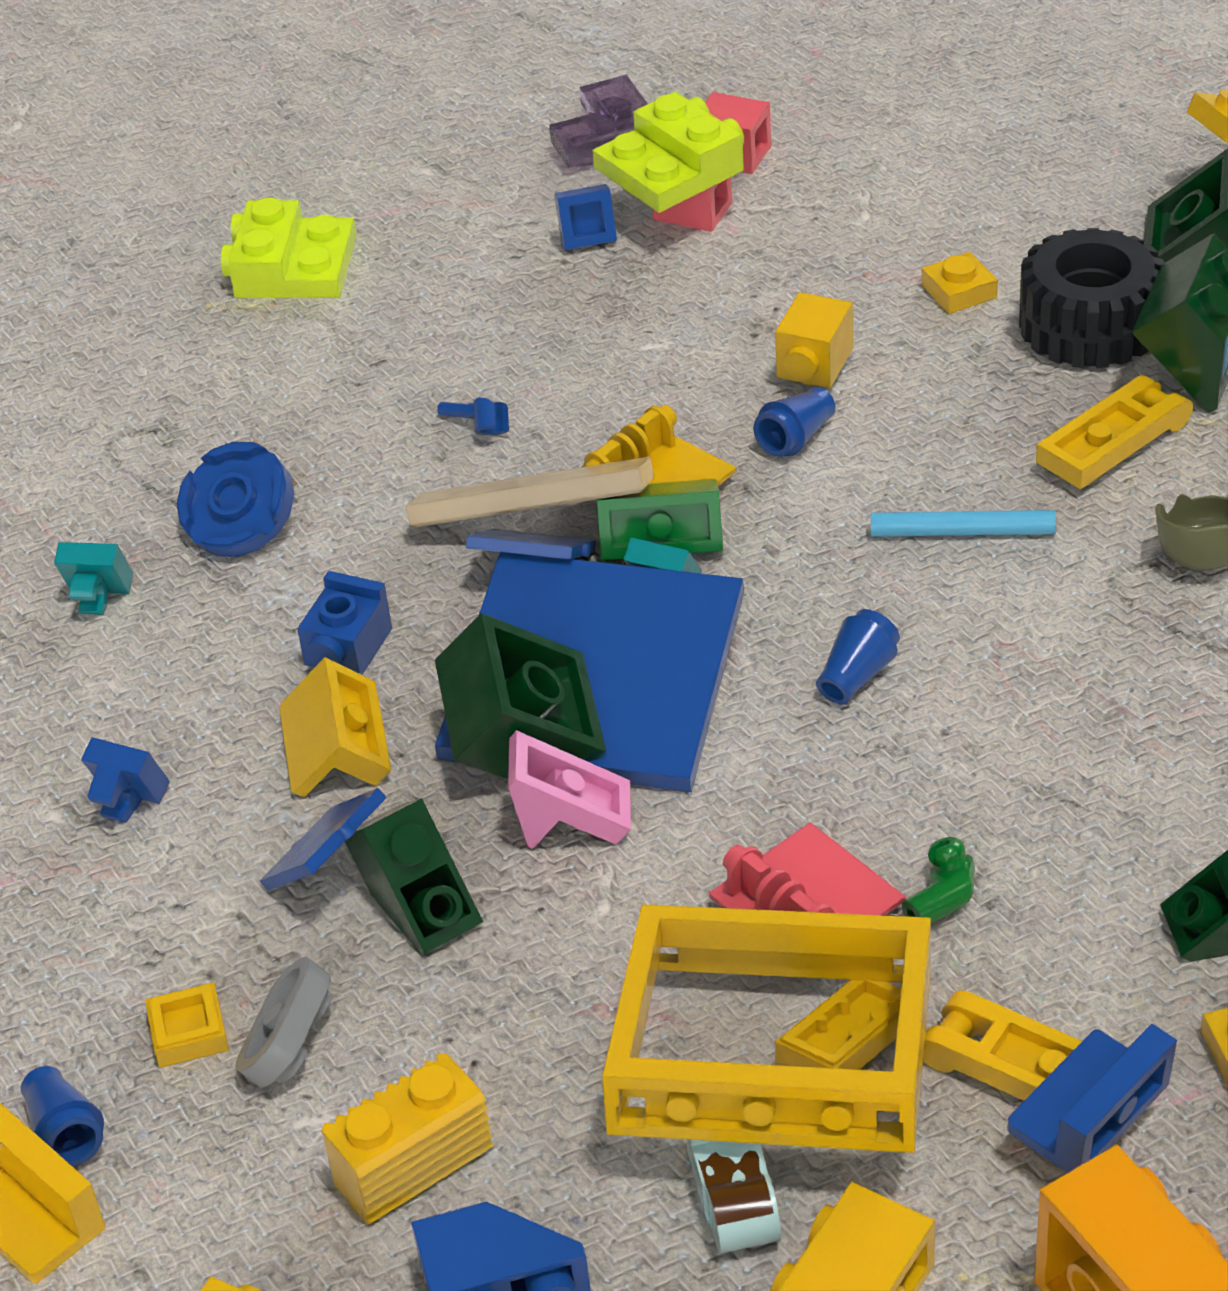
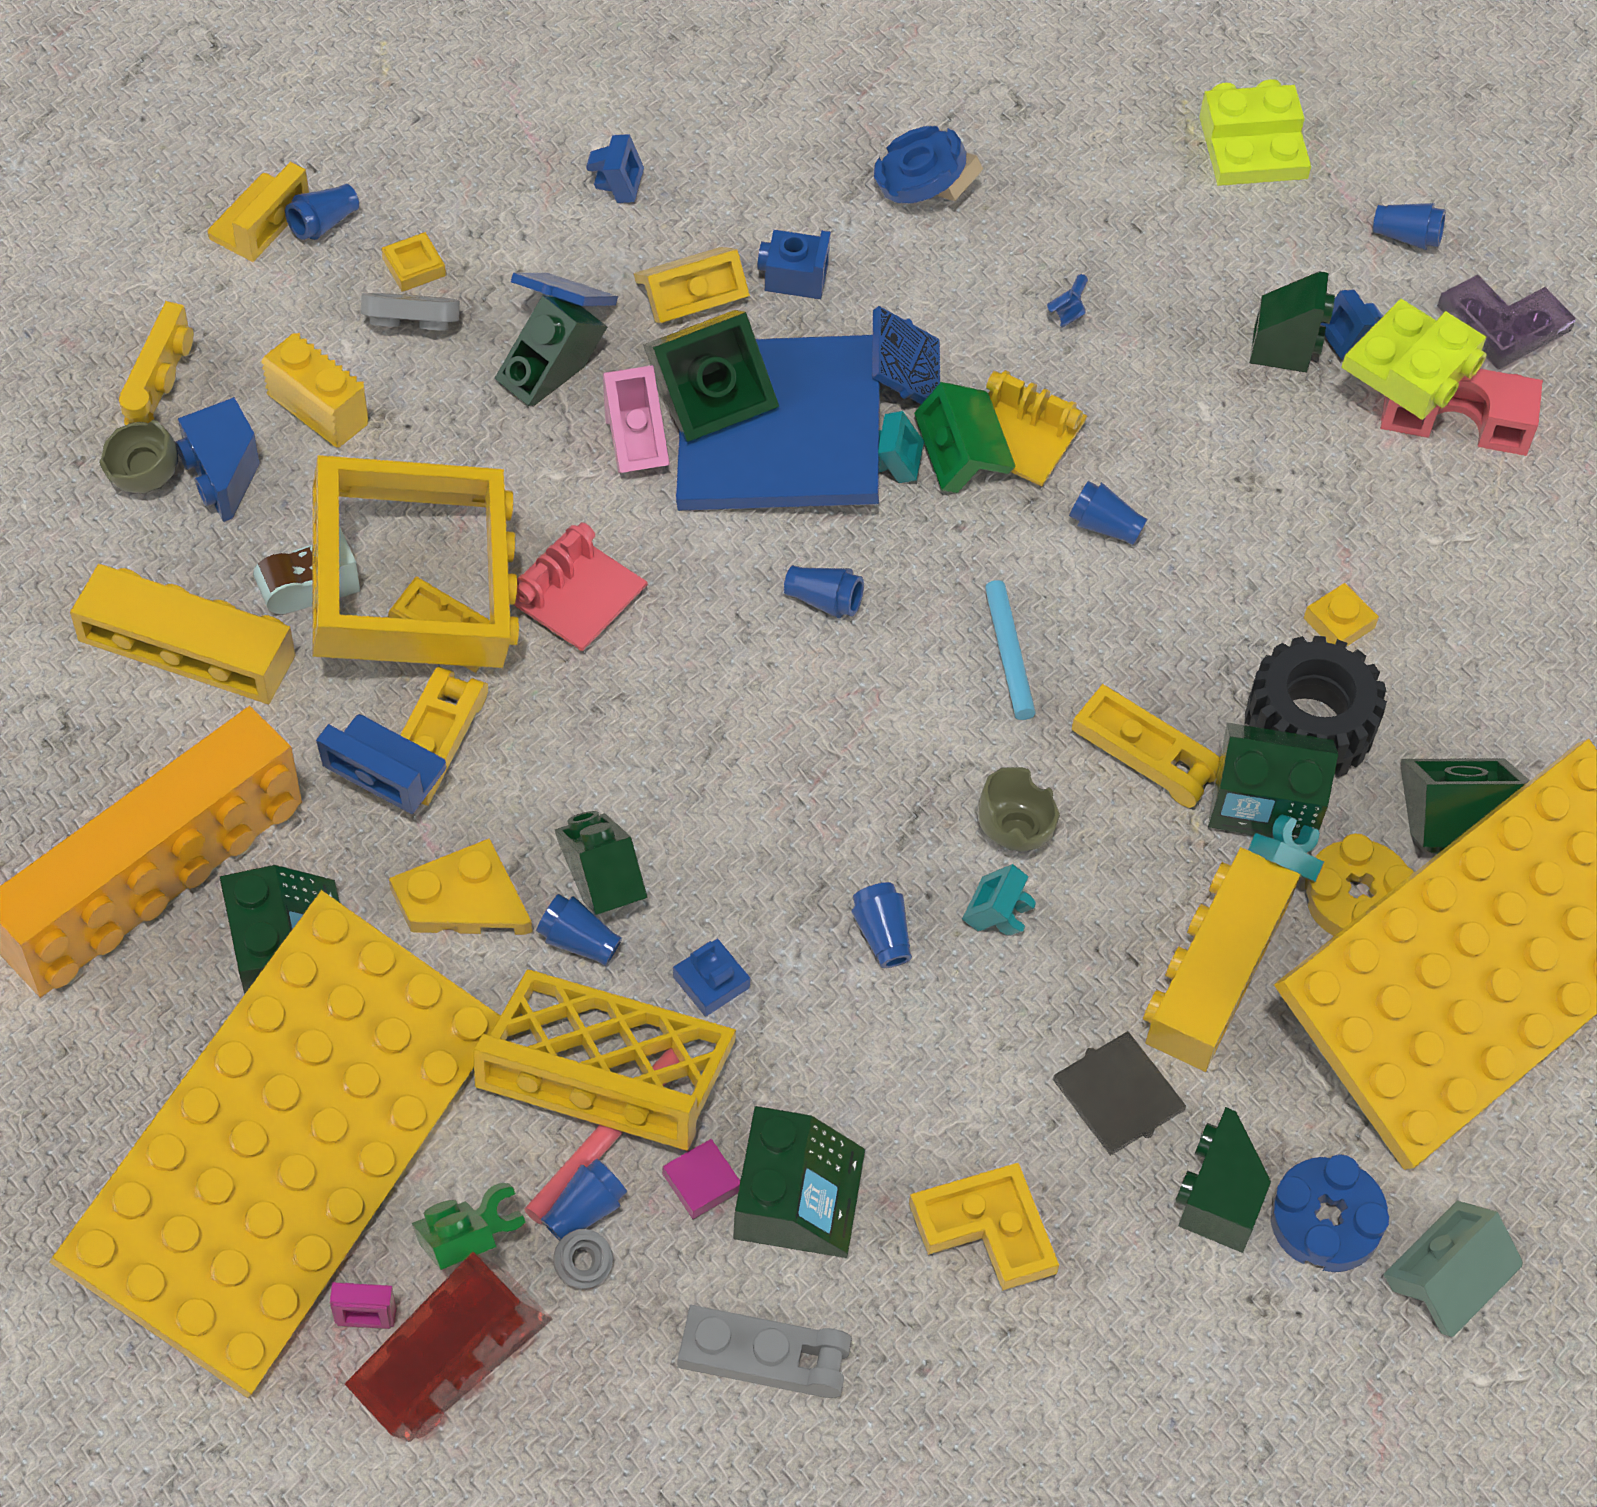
camera: 70 degrees right, 15 degrees up
teal tile [54,542,133,615] -> none
tan tile [405,457,654,528] -> none
yellow brick [775,292,854,388] -> none
green arm [902,837,975,925] -> none
none -> dark green slope [1249,271,1335,373]
none -> blue cone [1373,203,1446,250]

